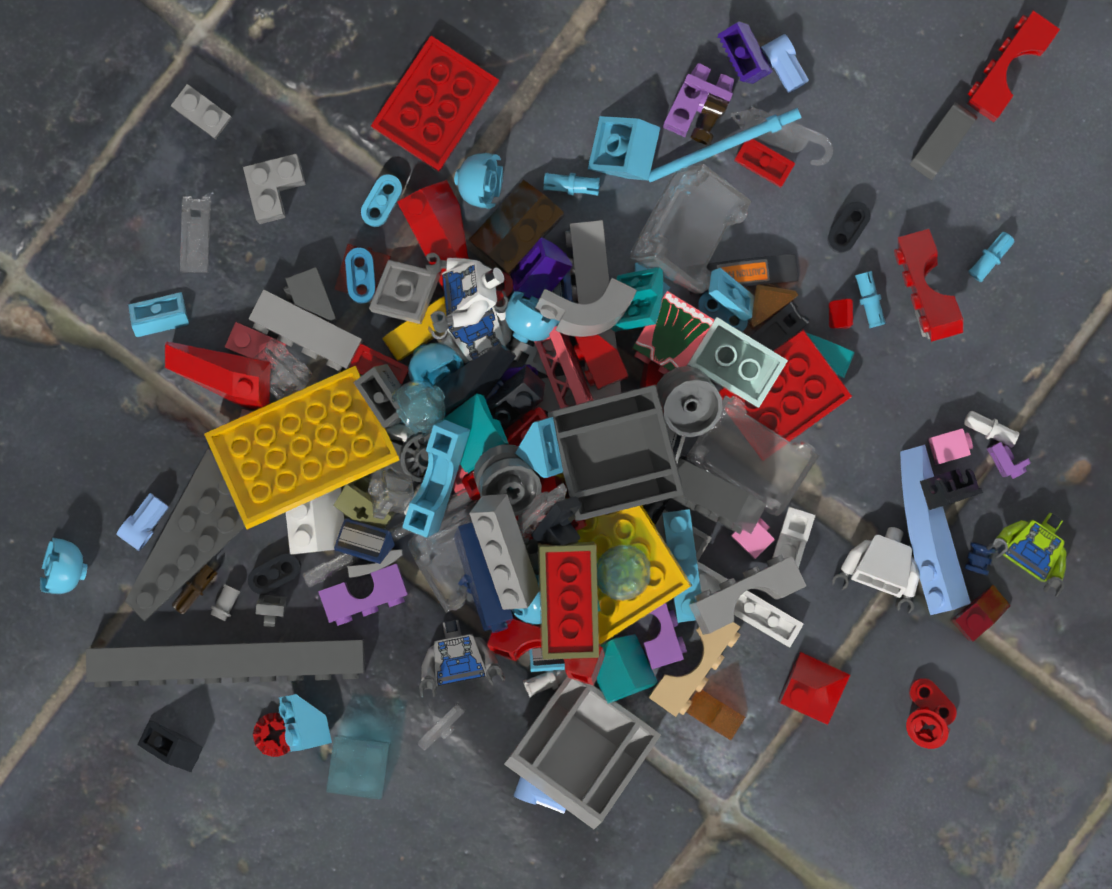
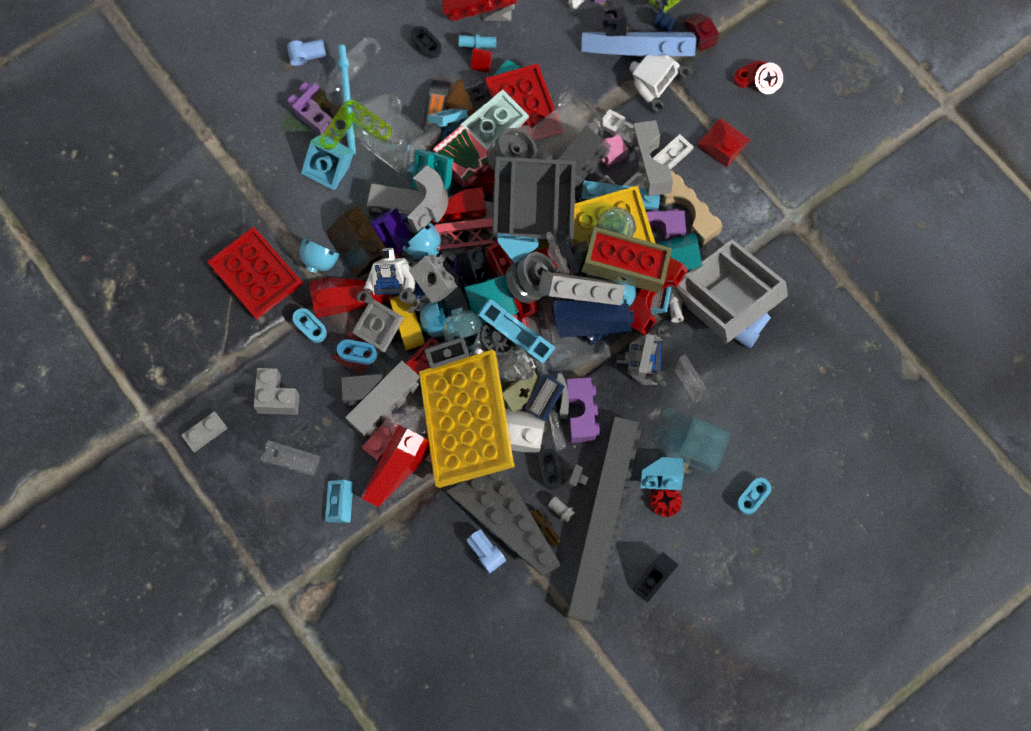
camera: 75 degrees left, 15 degrees down
medium azure cylinder [40,538,87,594] -> none
medium azure pin [544,173,600,196] -> none
clear orange slope [686,690,746,740] -> none
dark purple brick [717,22,773,84] -> none
red plate [734,139,795,188] -> none
bright pink brick [928,428,973,465] -> none
none -> clear neon green beam [320,100,392,150]
none -> light grey brick [409,255,458,303]
none -> light grey plate [637,334,657,379]
none -> medium azure plate [737,478,771,515]

